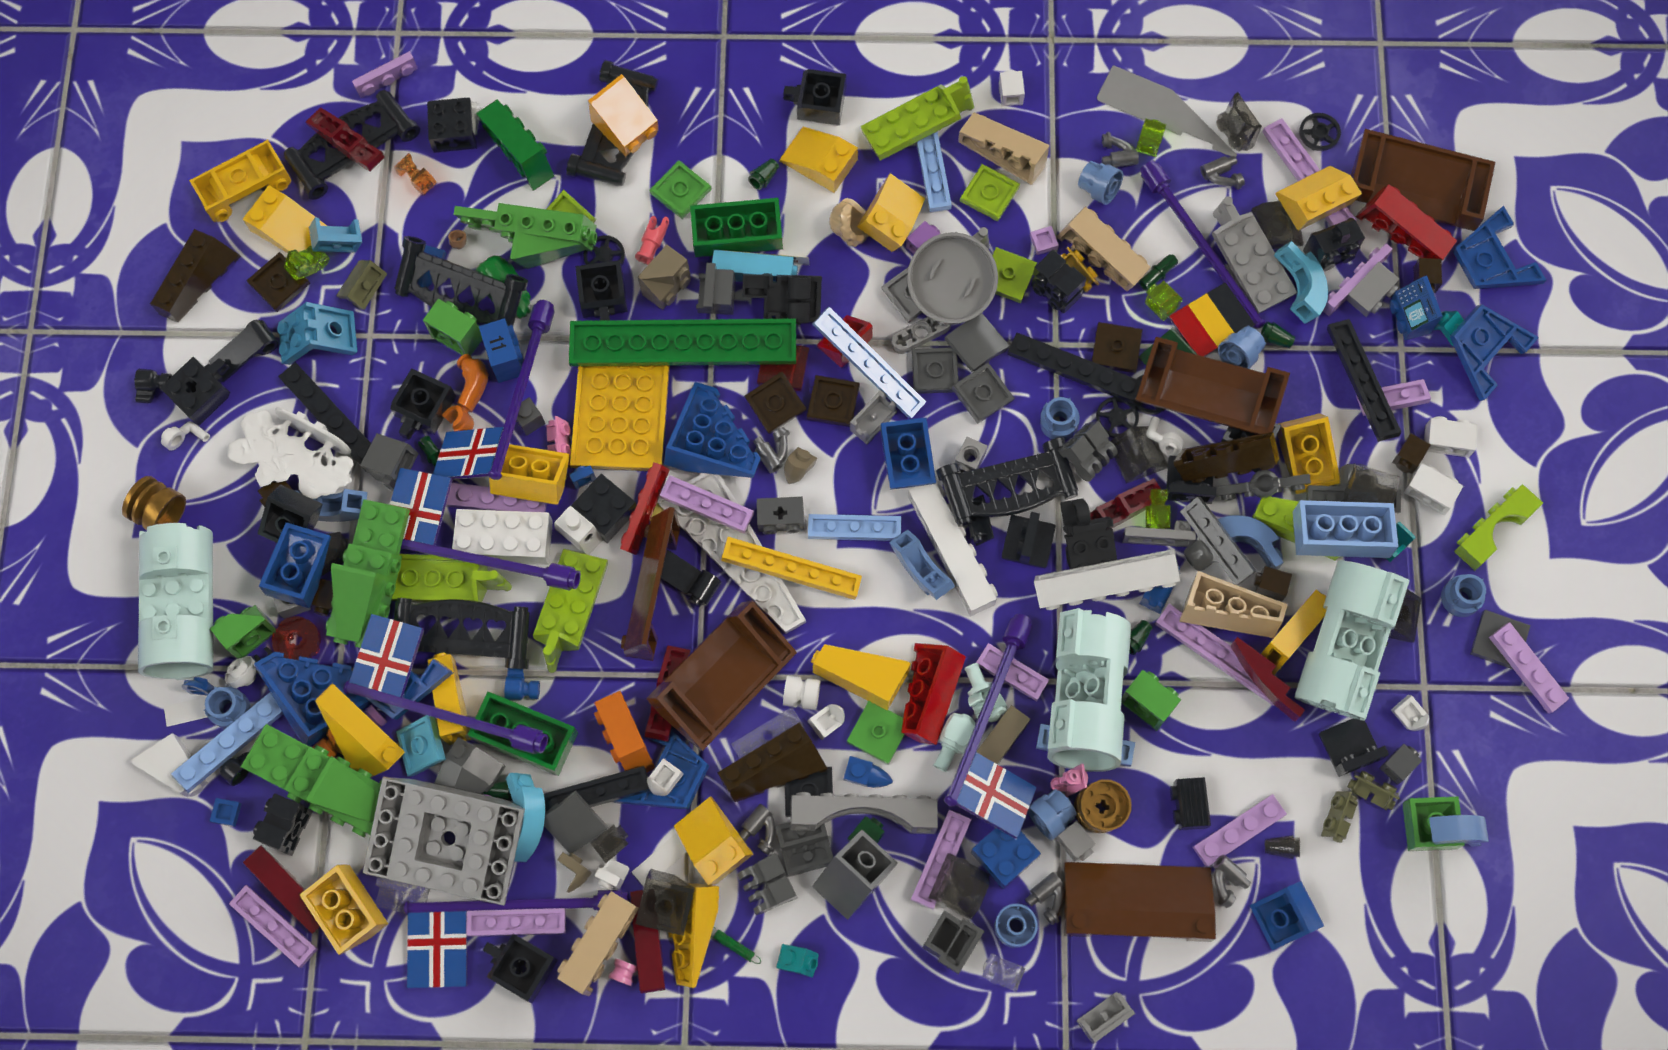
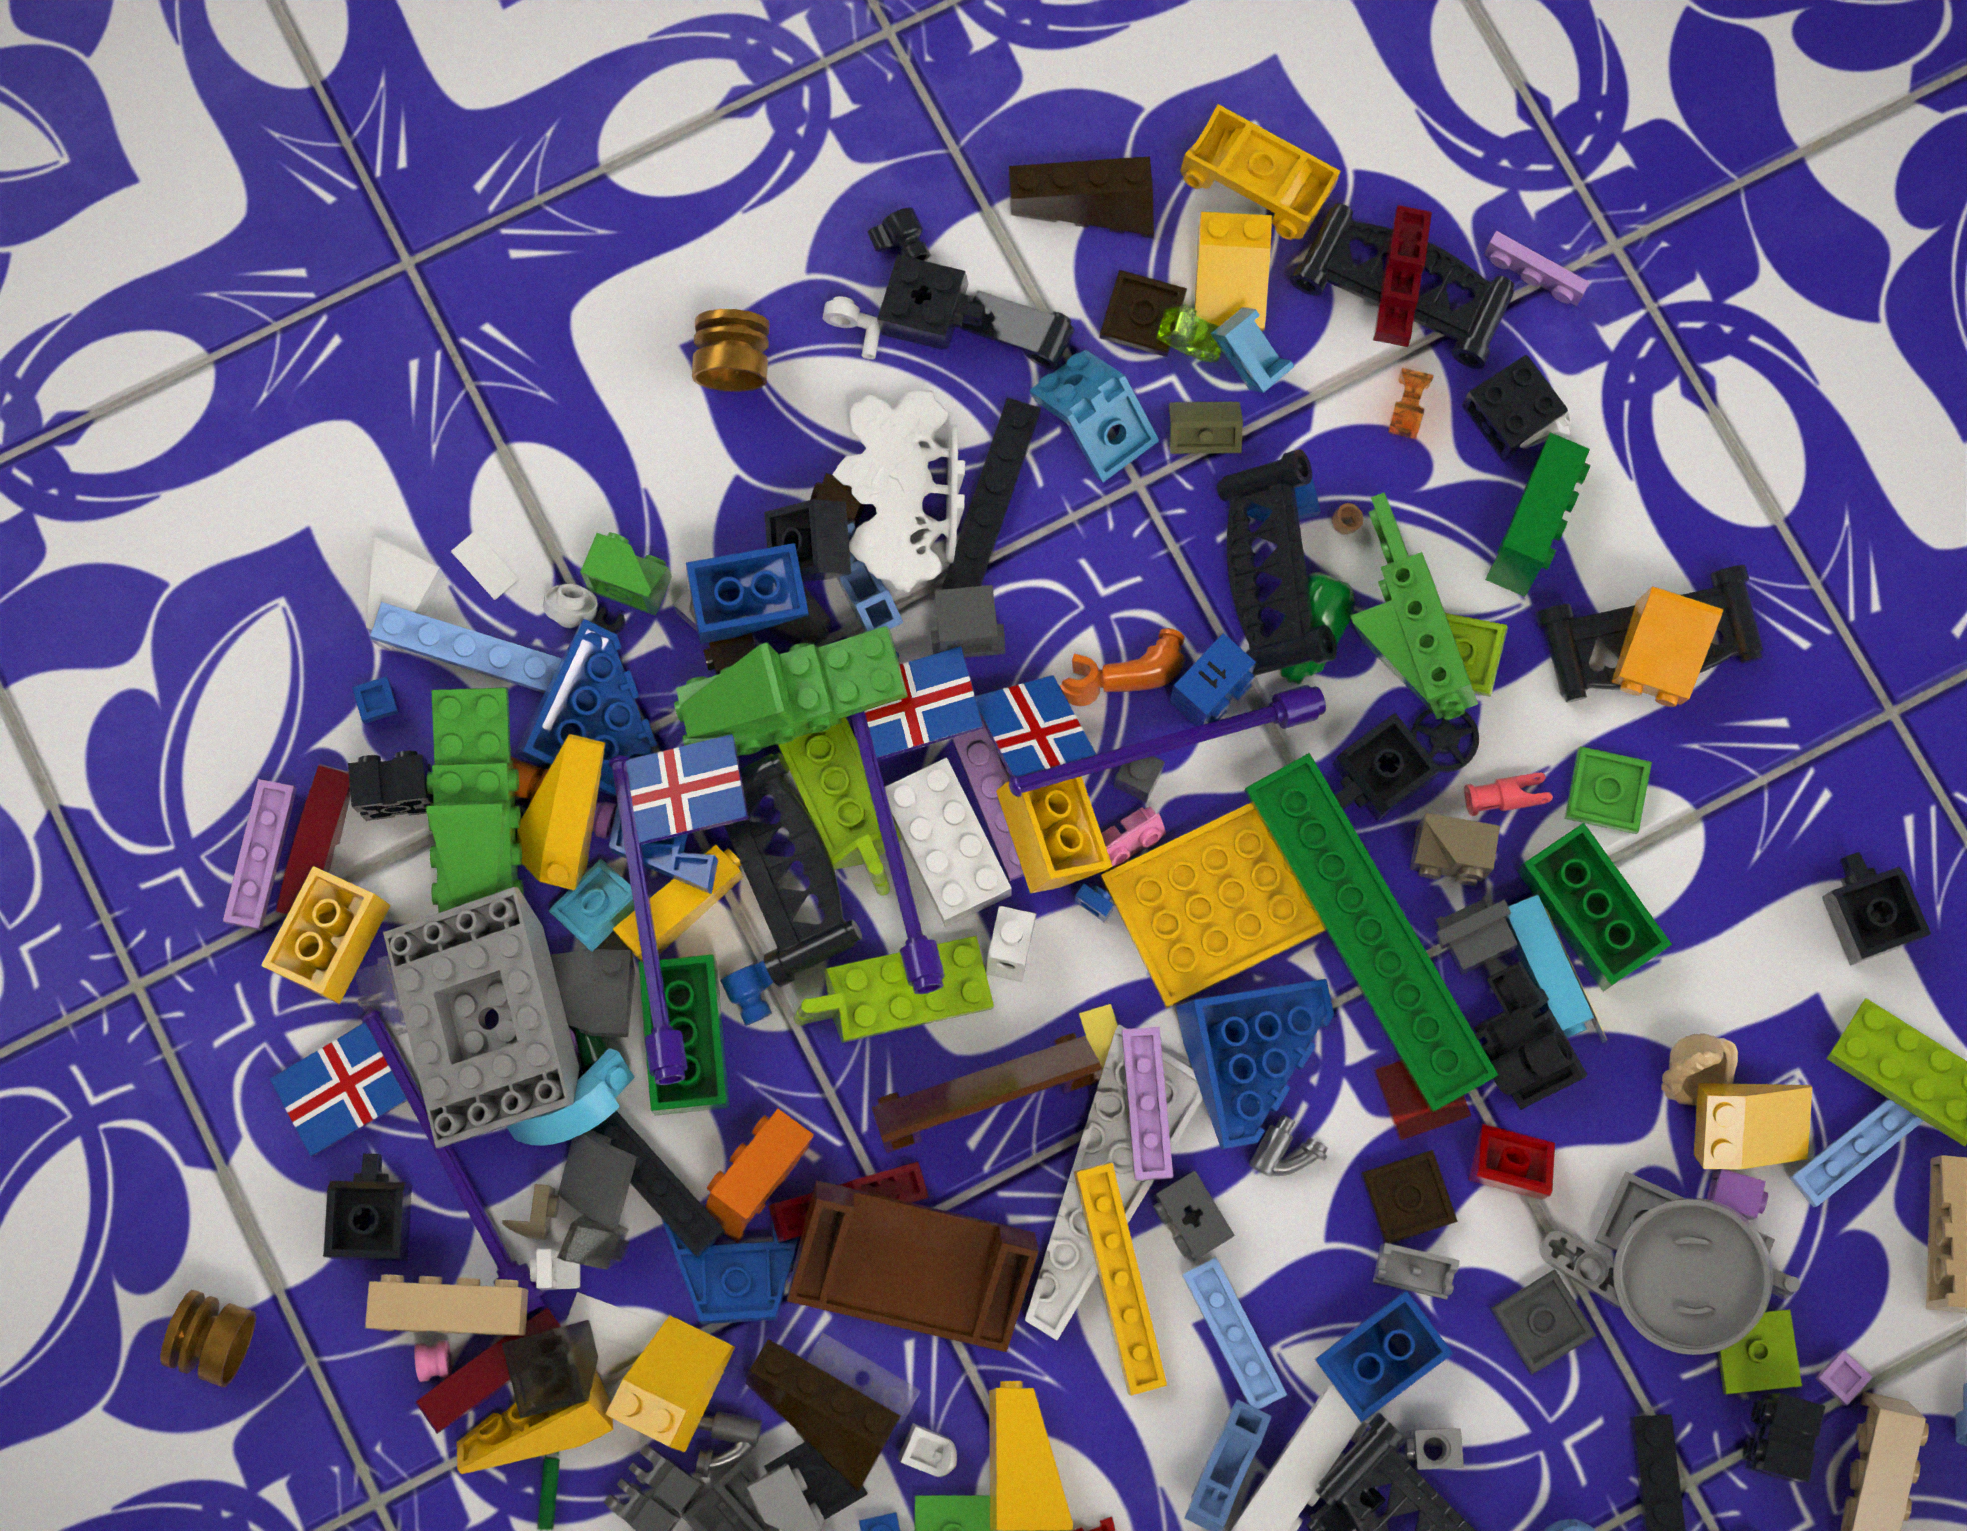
camera: 60 degrees right, 5 degrees up
light aqua cylinder [138,523,213,680] -> none
blue plate [182,677,215,696] -> none
medium blue piece [204,687,251,729] -> none
black piece [219,752,249,786] -> none
clear red plate [272,616,321,660] -> none
black hinge [390,368,456,440] -> none
dark green axle [417,436,441,467] -> none
bright green slope [423,299,483,356] -> none
lavender plate [466,908,566,937] -> none
black brick [571,473,637,543] -> none
red plate [620,462,670,555] -> none
white plate [647,758,683,796] -> none
black door [661,549,722,607] -> none
dark brown plate [744,372,807,434] -> none
dark green cone [748,159,779,190] -> none
yellow slope [779,127,858,193] -> none
white wheel [783,675,821,710] -> none
dark tan plate [784,447,817,484] -> none
plate [812,307,926,419] -> none
dark grey slope [944,313,1010,372] -> none
dark grey tile [951,363,1015,424] -> none
lime plate [960,164,1020,222] -> none
yellow hinge [1061,247,1099,292] -> none

